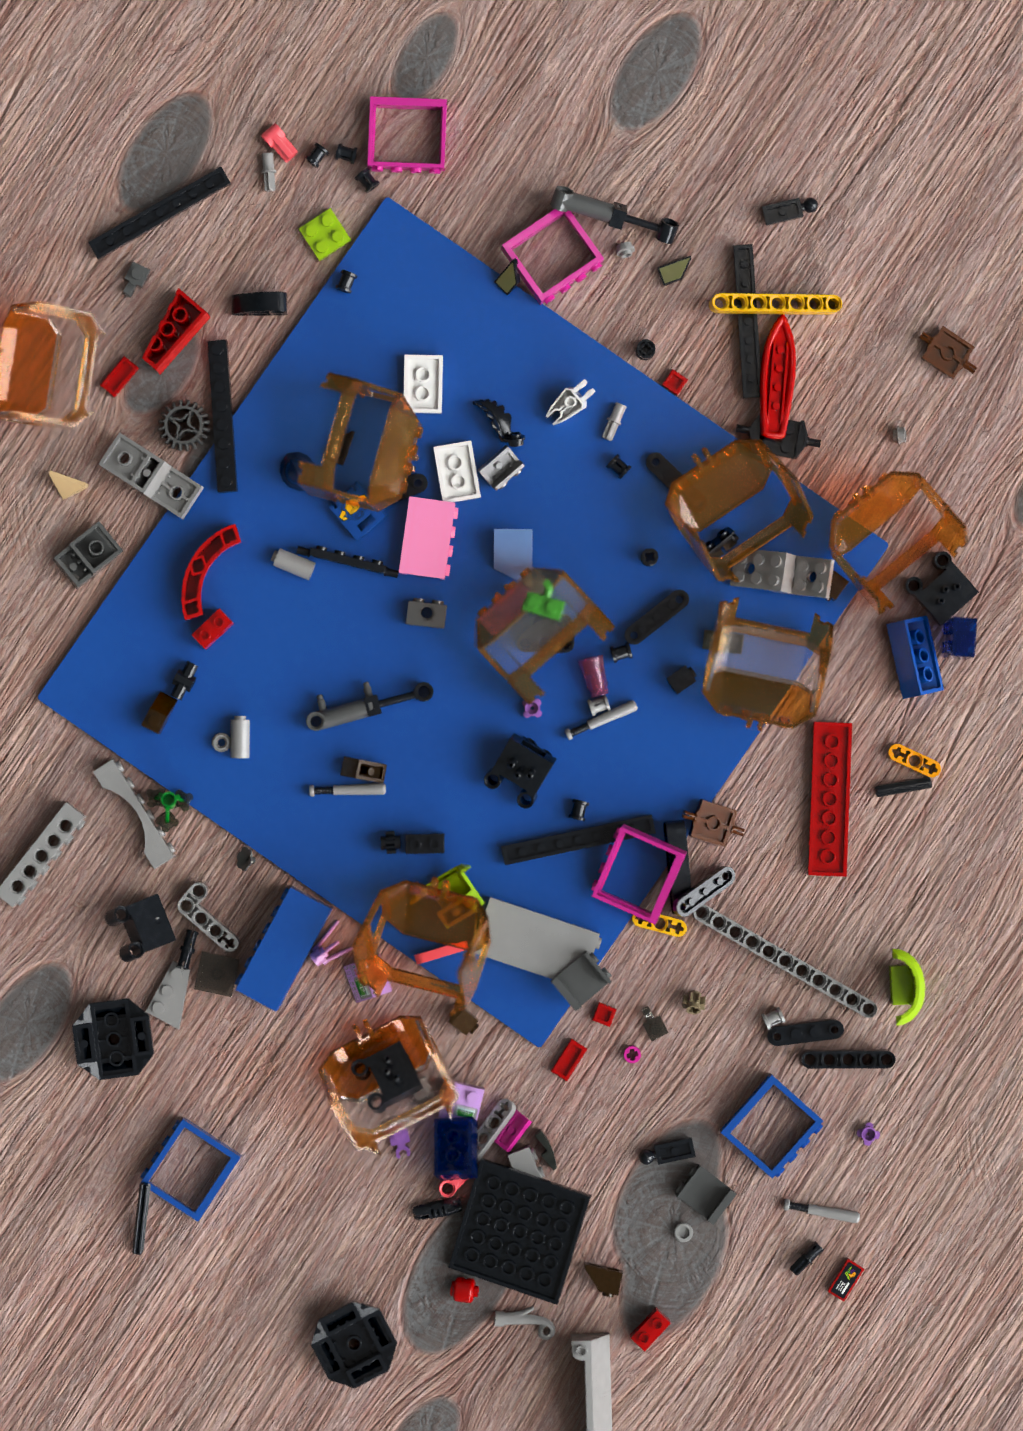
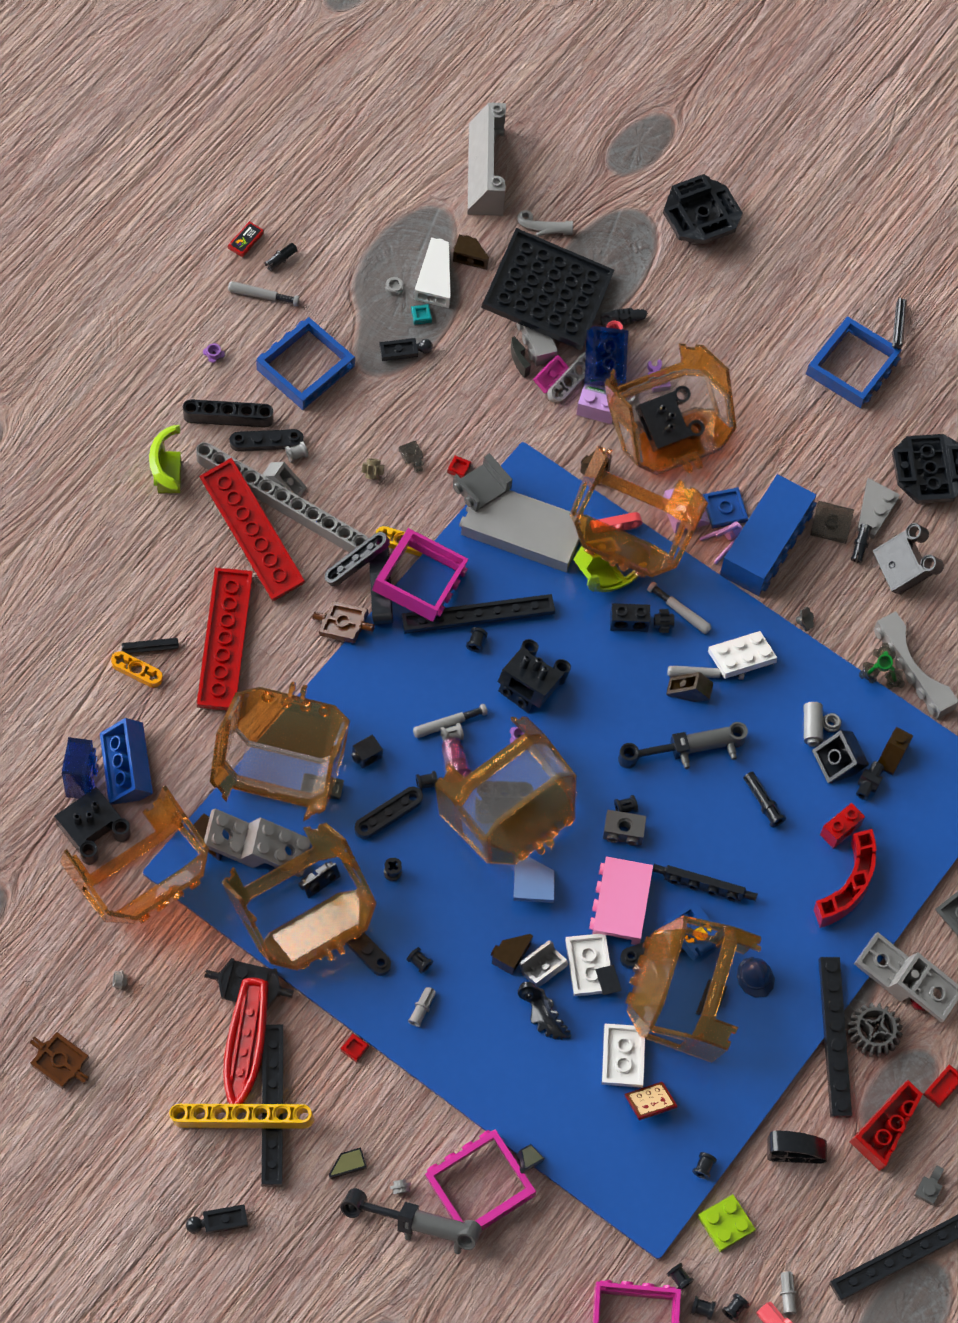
camera: 175 degrees right, 25 degrees down
light grey beam [177,882,240,952] -> none
light grey brick [271,548,316,580] -> none
red head [450,1277,479,1303] -> none
bright green plate [522,580,565,622] -> none
white hinge [546,379,596,425] -> none
red tile [551,1038,587,1081] -> none
dark pink bush [624,1046,641,1063] -> none
red brick [630,1307,671,1352] -> none
black wheel [636,339,656,361] -> none
dark grey panel [675,1165,737,1225] -> none
none -> red plate [199,457,305,602]
none -> light grey slope [262,462,307,497]
none -> teal tile [411,304,432,325]
none -> white slope [414,238,450,308]
none -> dark brown slope [491,934,533,975]
none -> black piece [595,965,622,995]
none -> black bush [614,795,638,813]
none -> piece [624,1082,677,1120]
none -> light grey piece [647,582,711,634]
none -> blue tile [702,487,748,529]
none -> white plate [708,631,777,679]
none -> black pin [743,772,786,828]
none -> black slope [812,730,869,784]

